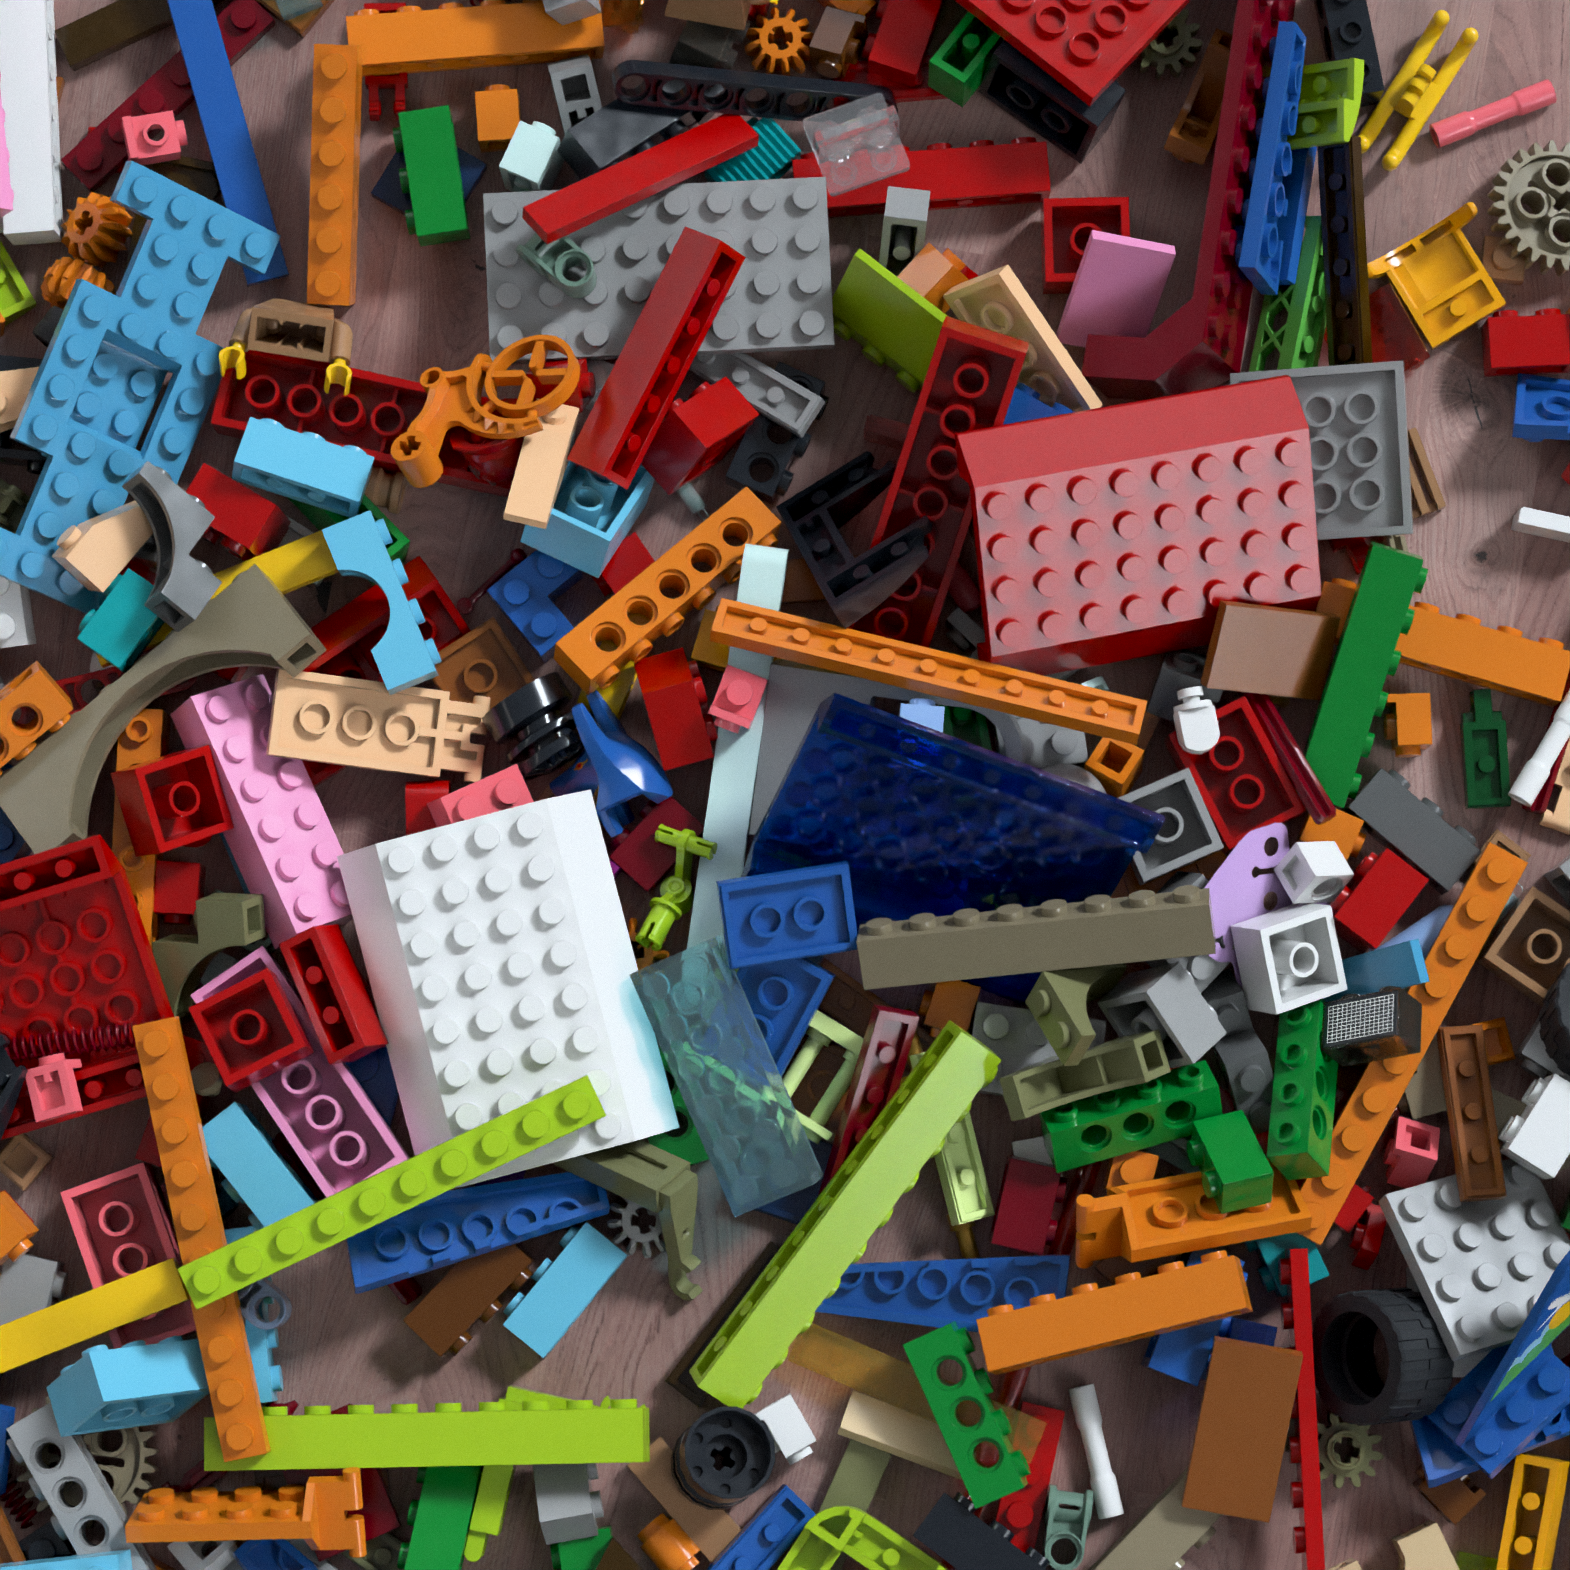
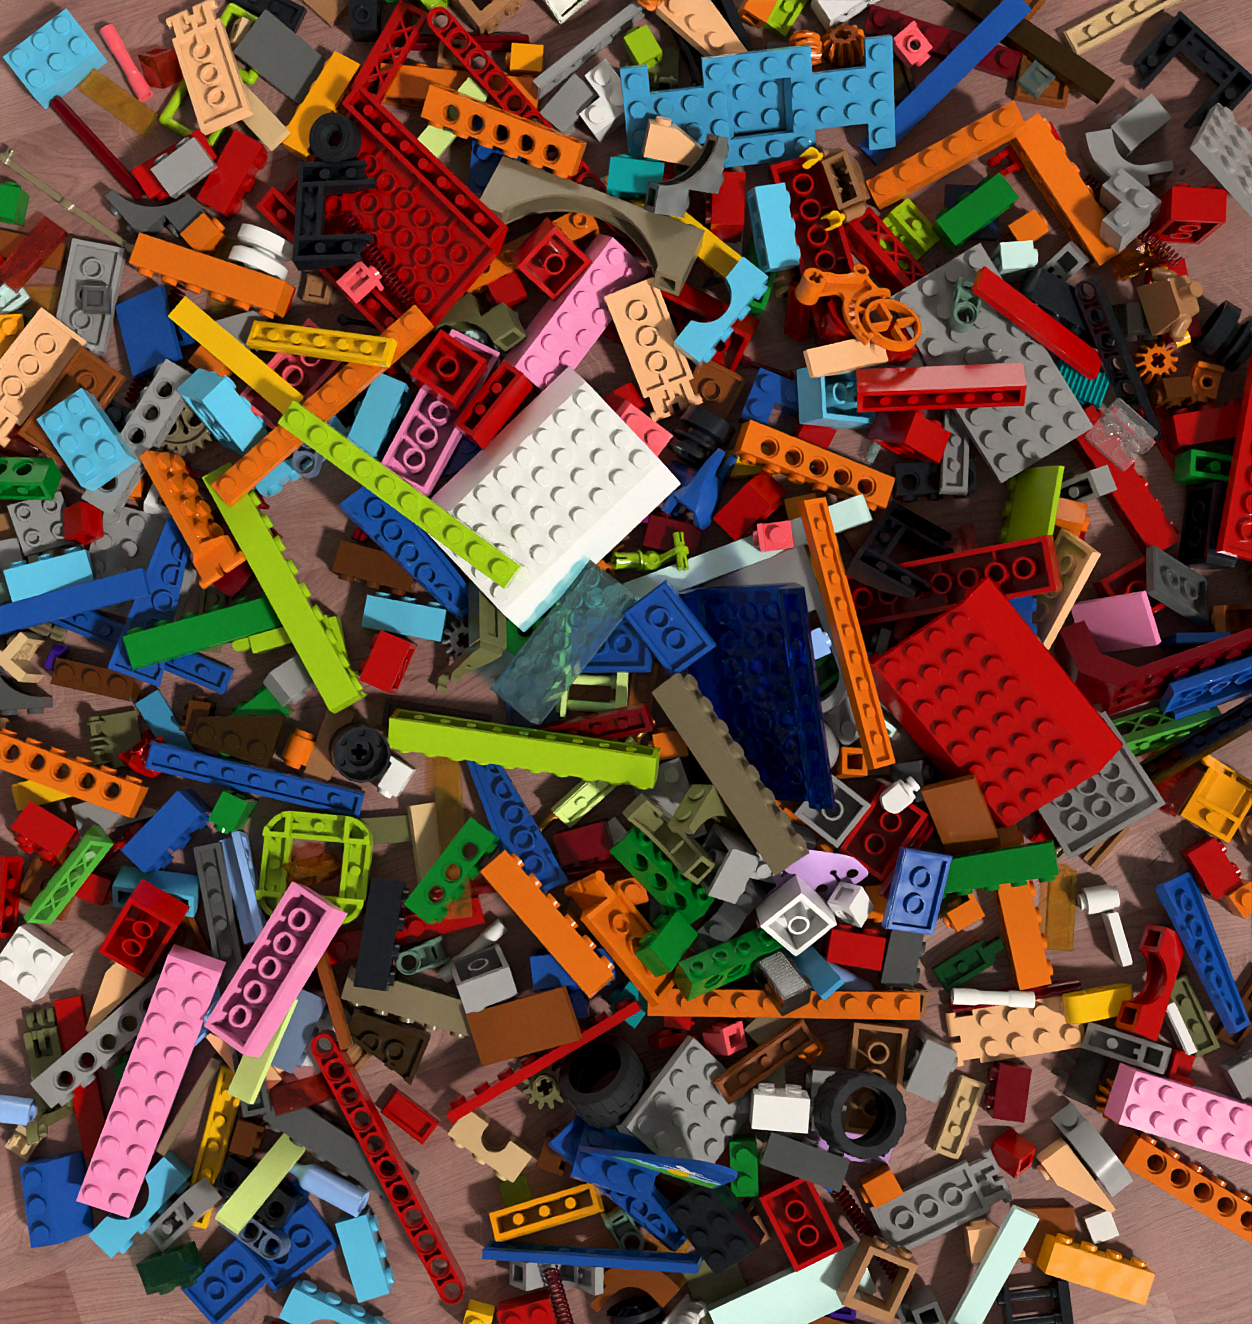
camera: 60 degrees right, 5 degrees up
none -> orange brick [188,345,233,378]
none -> yellow tile [246,320,398,368]
none -> black hinge [337,314,376,328]
none -> red brick [358,630,417,694]
none -> light grey brick [448,944,518,1014]
none -> red tile [784,281,811,342]
none -> red fence [844,207,928,296]
none -> lime slope [870,198,940,271]
none -> tile [881,846,952,935]
none -> clear yellow tile [1045,869,1077,951]
none -> white brick [1077,884,1120,915]
none -> dark grey tile [1146,545,1209,627]
none -> blue tile [1160,632,1231,649]

